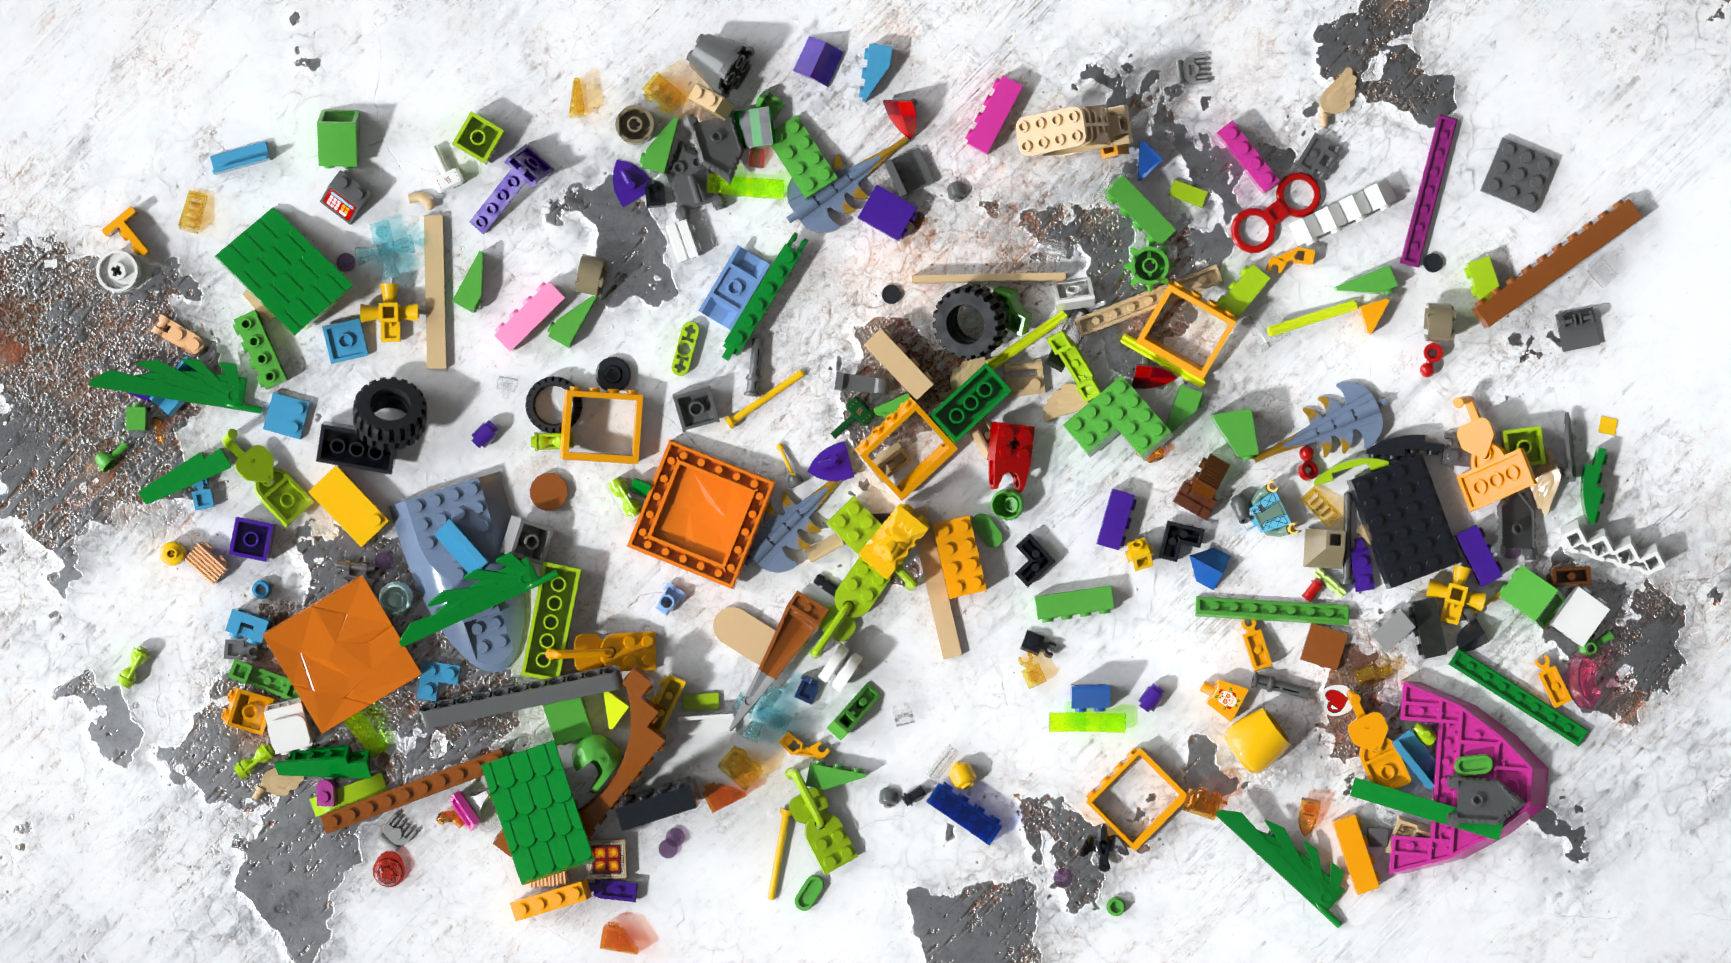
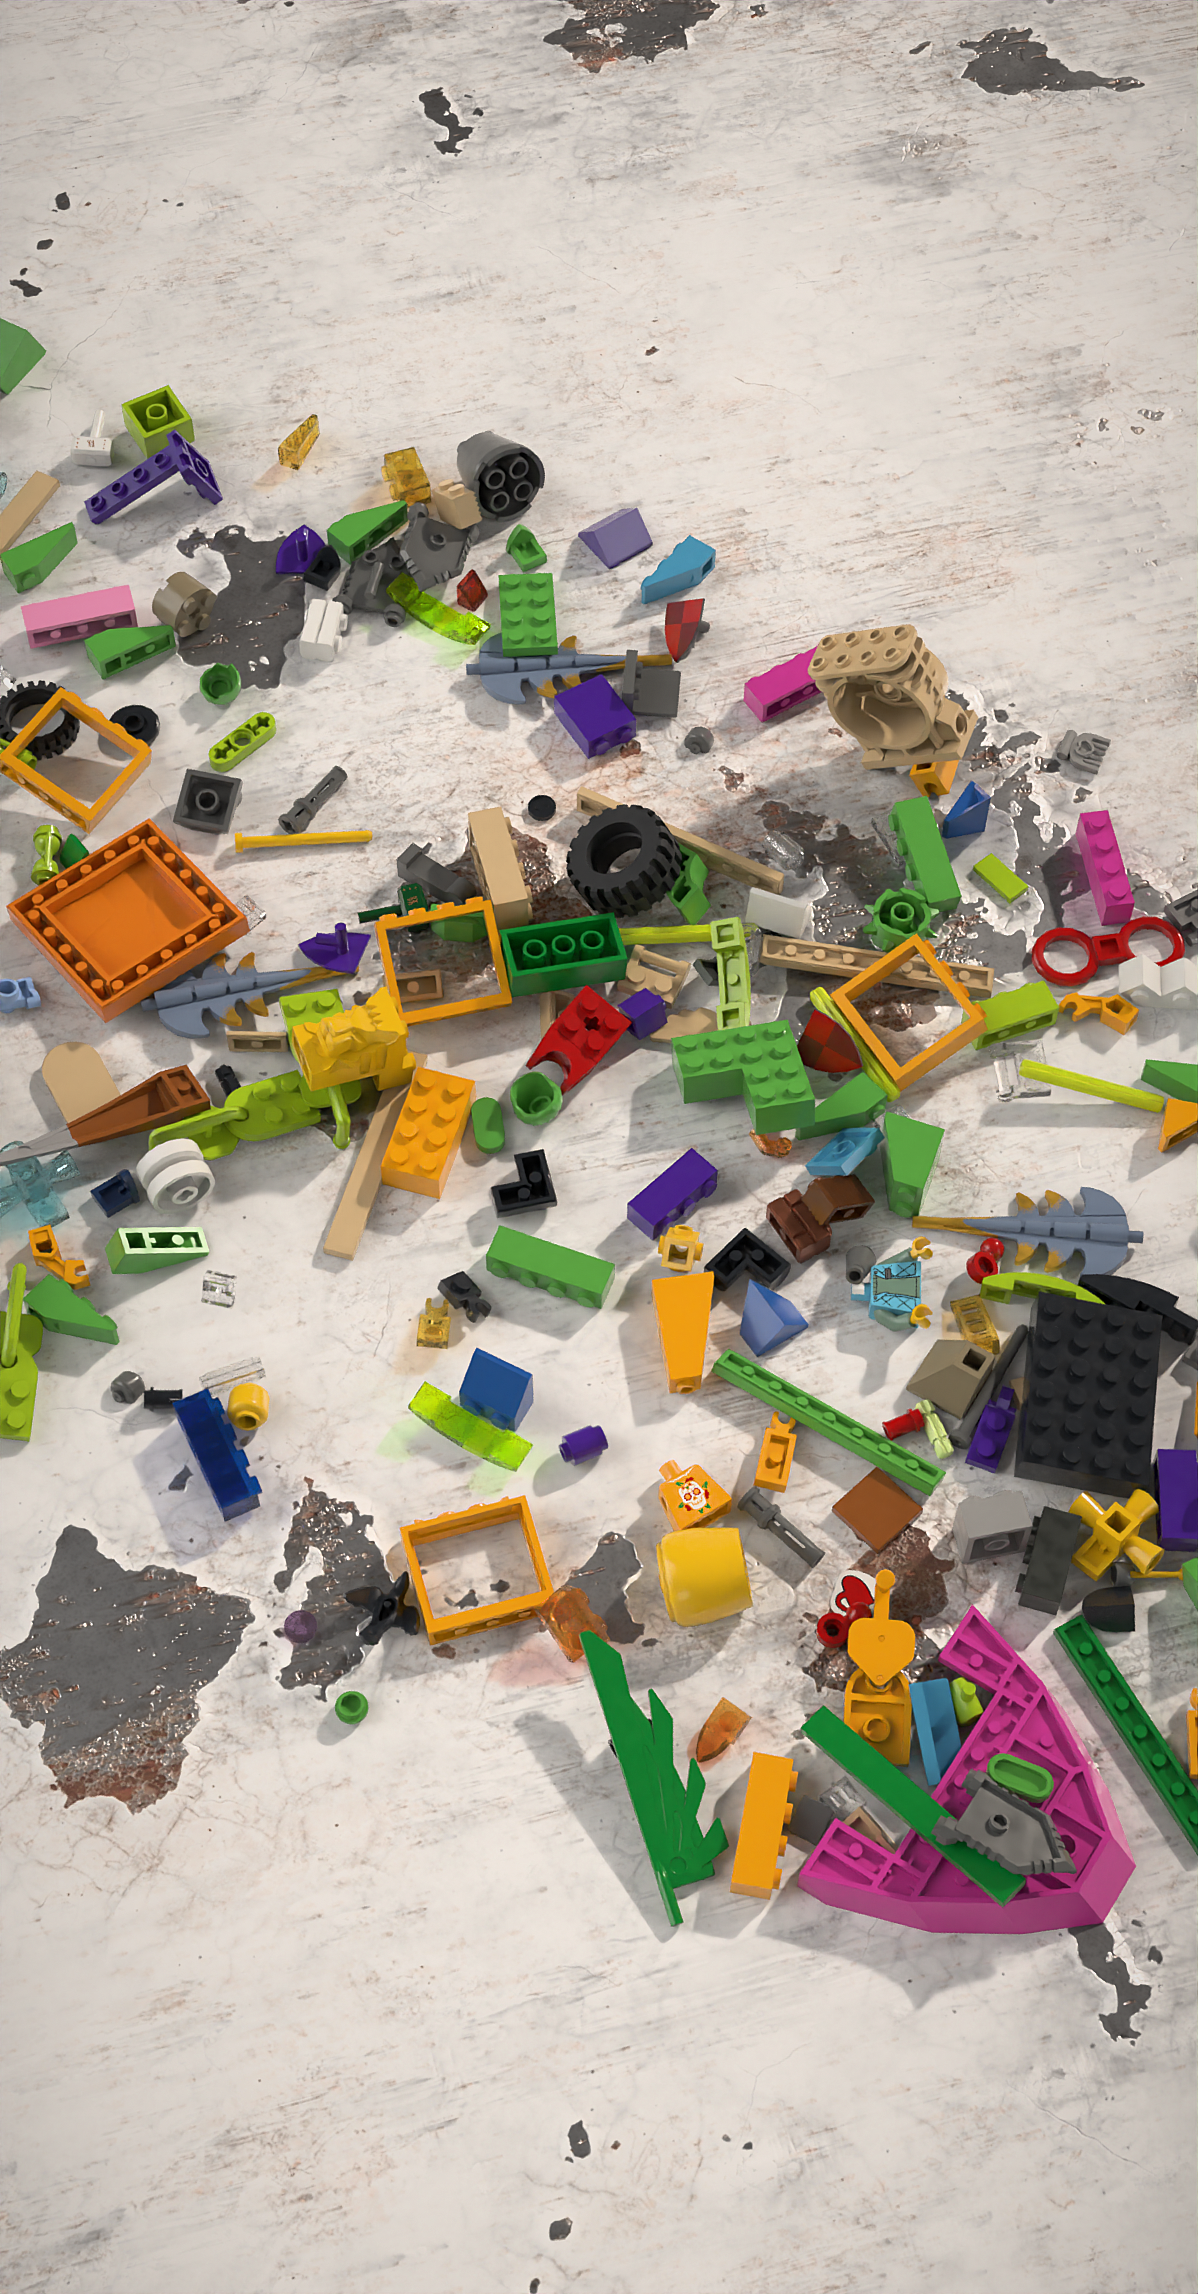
camera: 30 degrees right, 30 degrees down
tan arm [408,192,435,210] -> none
dark tan brick [615,105,655,145] -> none
medium blue piece [698,245,771,330] -> none
green hinge [722,232,808,361] -> none
tile [734,106,776,149] -> none
hinge [776,443,804,488] -> none
clear yellow connector [1353,663,1394,686] -> none
none -> bright green hair [199,663,241,705]
none -> dark purple brick [617,988,668,1040]
none -> light orange slope [651,1272,714,1394]
none -> dark azure plate [805,1128,885,1176]
none -> red plate [816,1602,872,1648]

